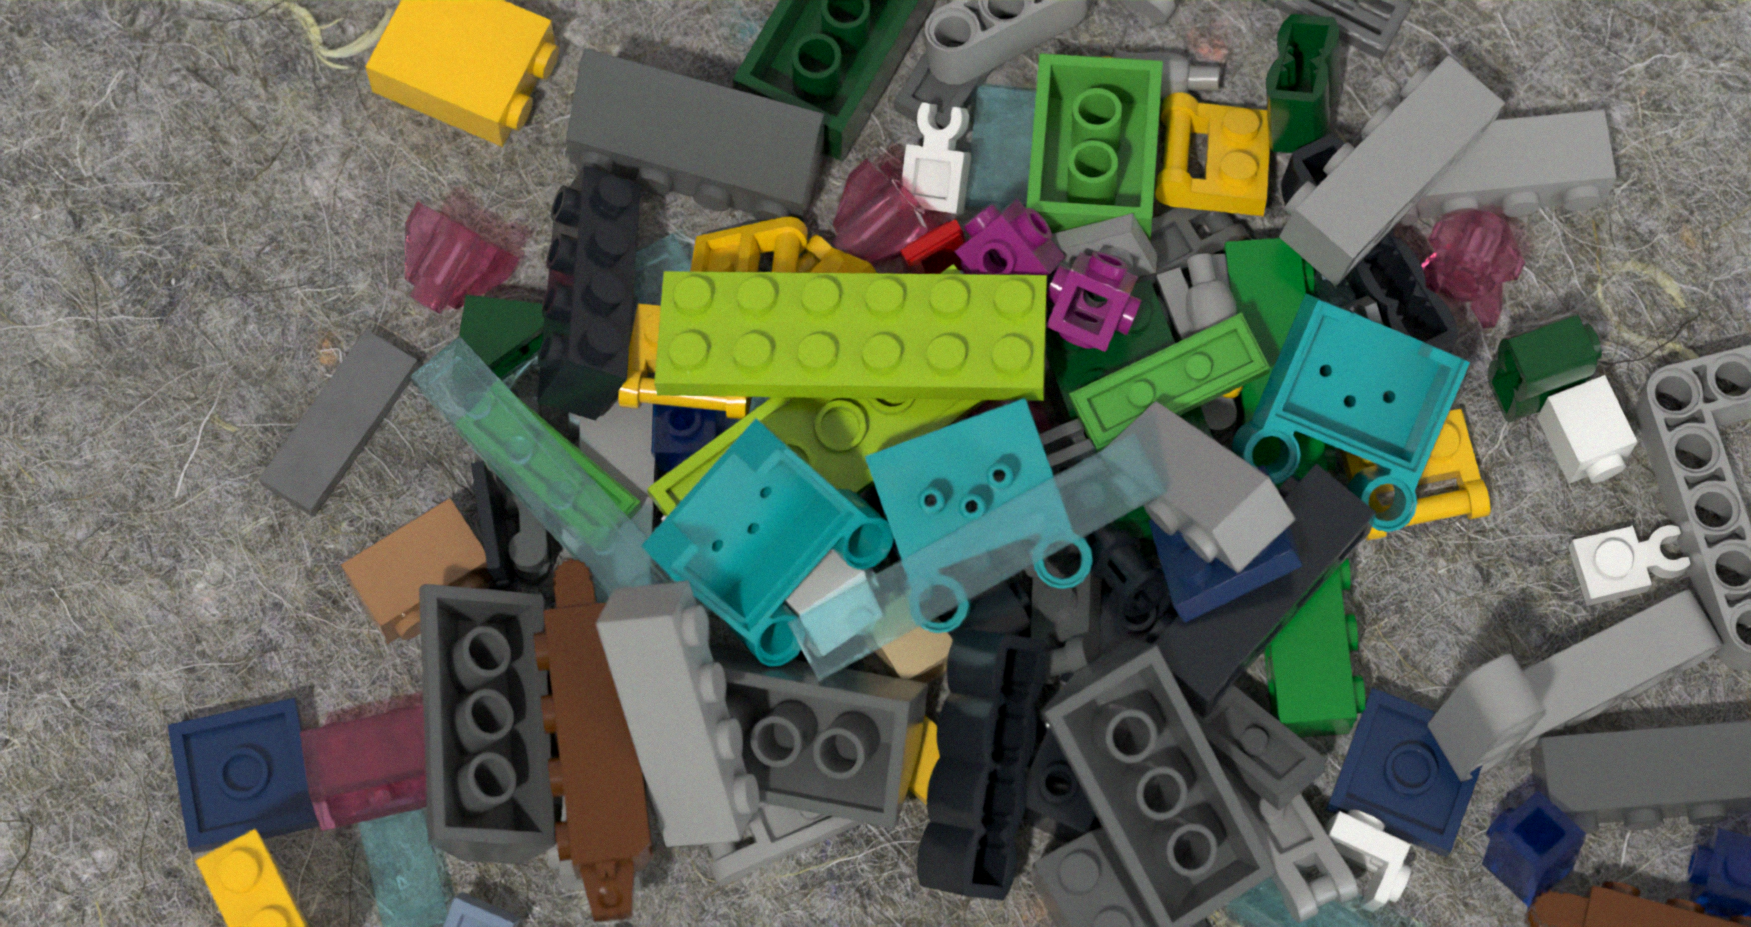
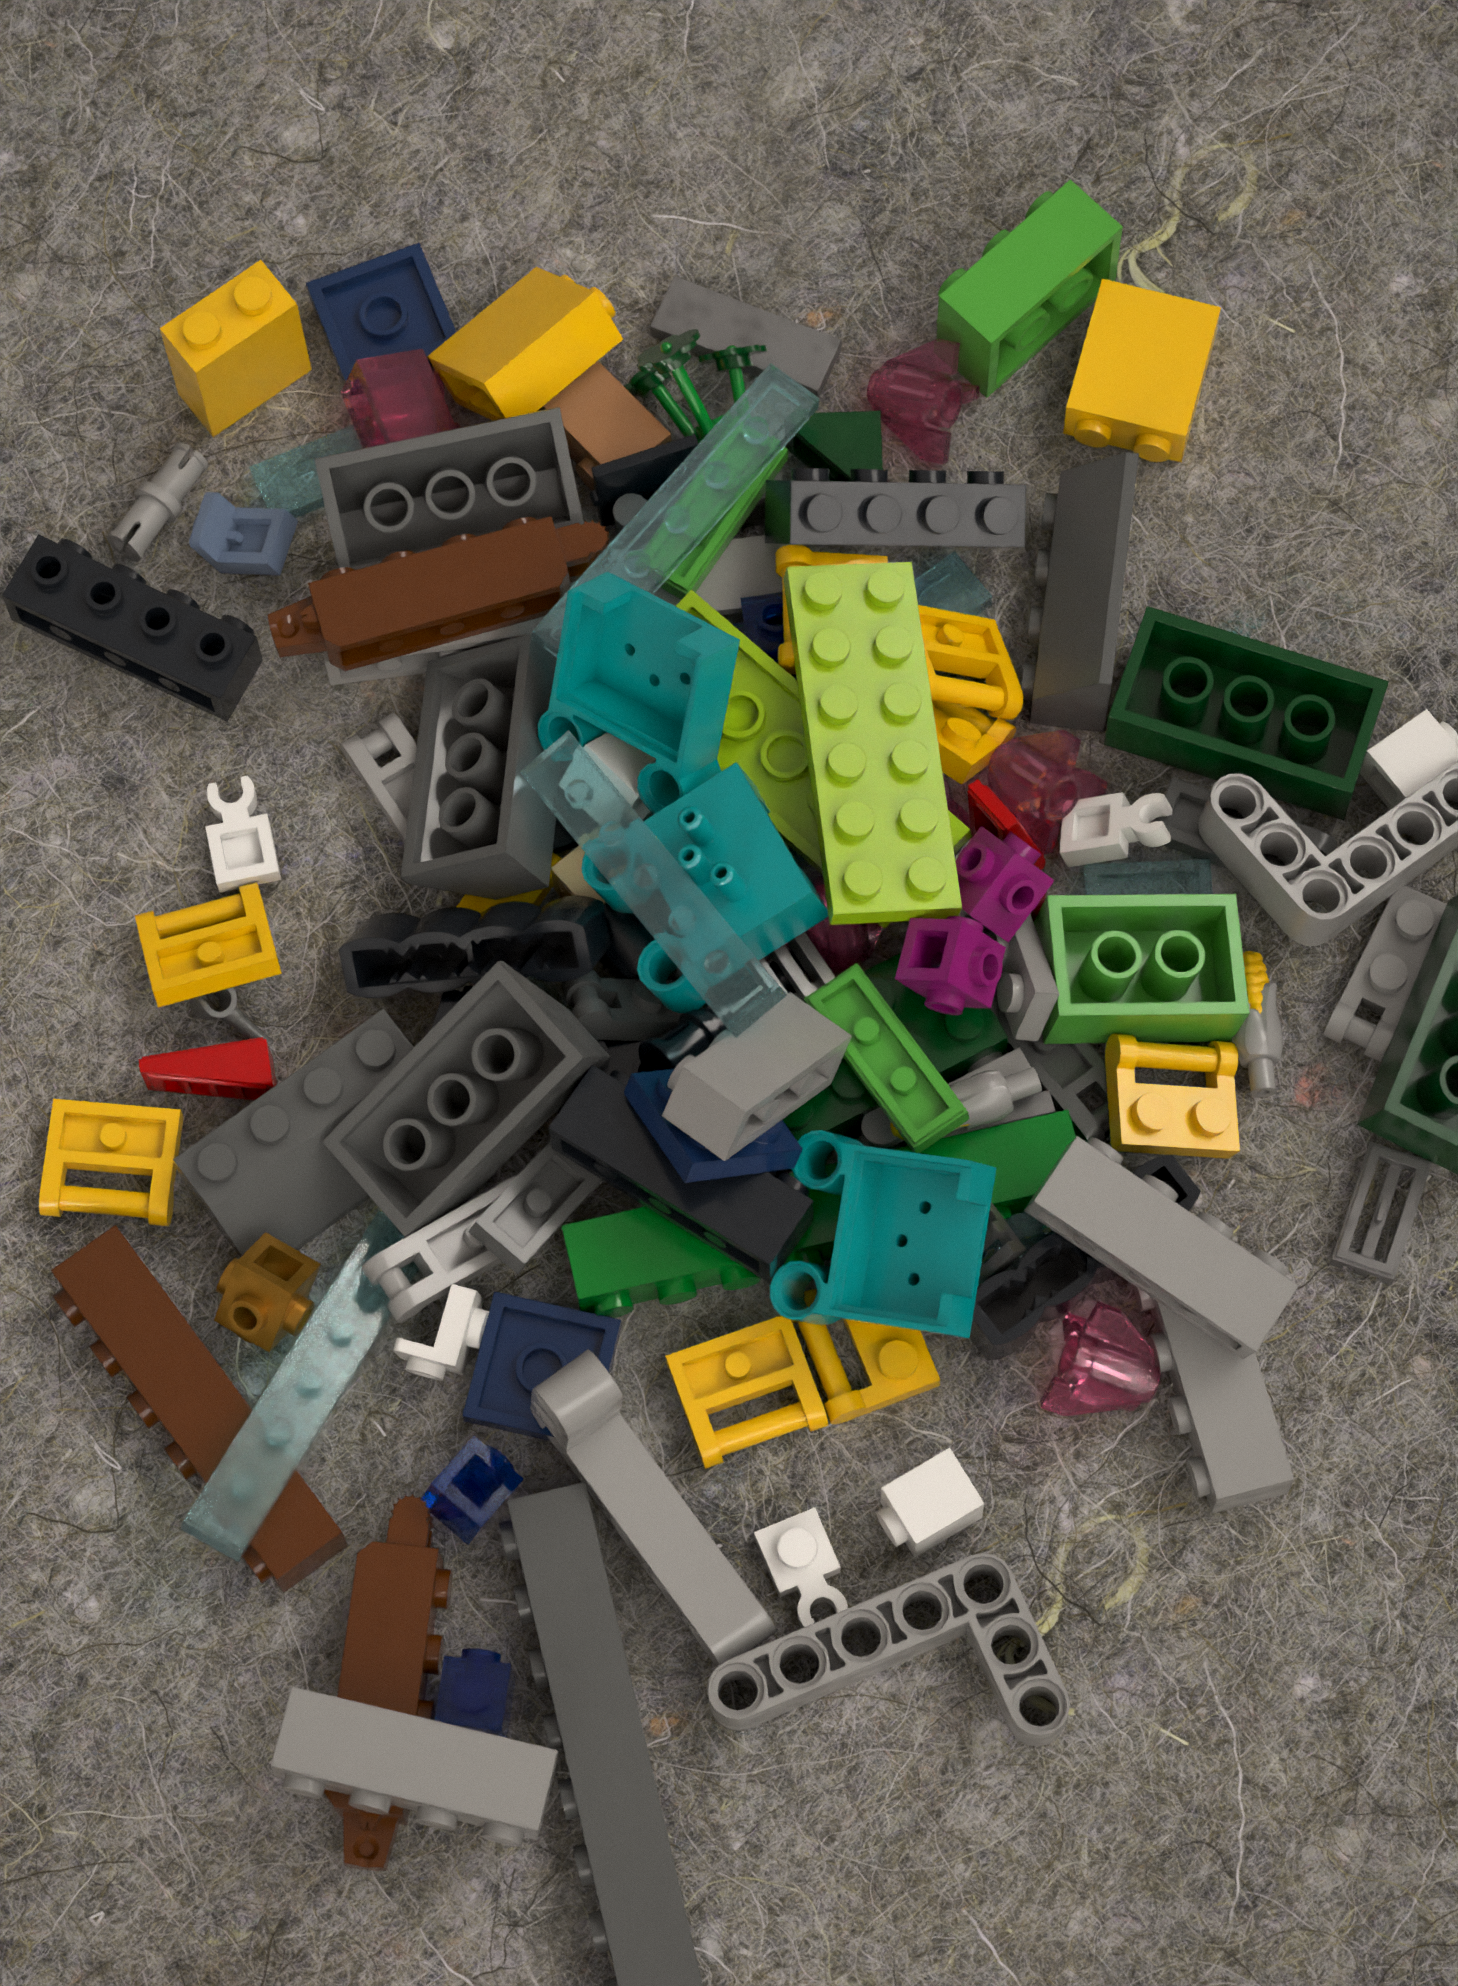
camera: 85 degrees right, 0 degrees up
light grey brick [596,581,759,847] -> none
dark green brick [1266,14,1341,153] -> none
dark green brick [1488,313,1602,423] -> none
none -> yellow brick [427,267,623,421]
none -> plant [624,329,768,463]
none -> yellow plate [665,1315,829,1469]
none -> bright green brick [936,180,1123,398]

